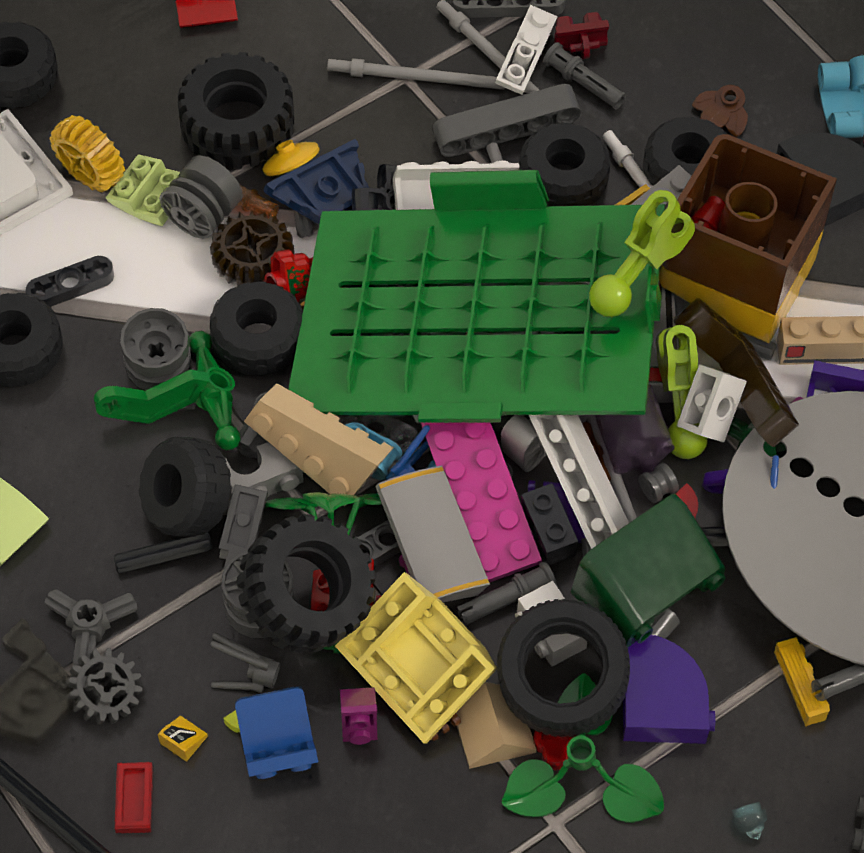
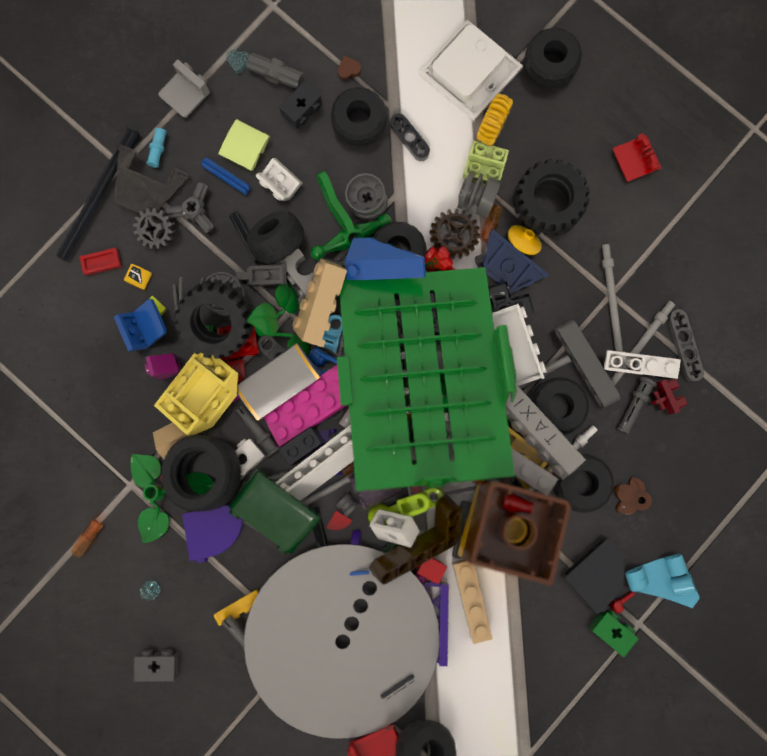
camera: 80 degrees right, 25 degrees up
lime piece [589,190,695,317] -> none
none -> blue axle [201,157,251,194]
none -> white bracket [256,158,302,201]
none -> blue wedge [345,237,426,280]
none -> red brick [417,558,447,584]
none -> light grey brick [505,385,586,480]

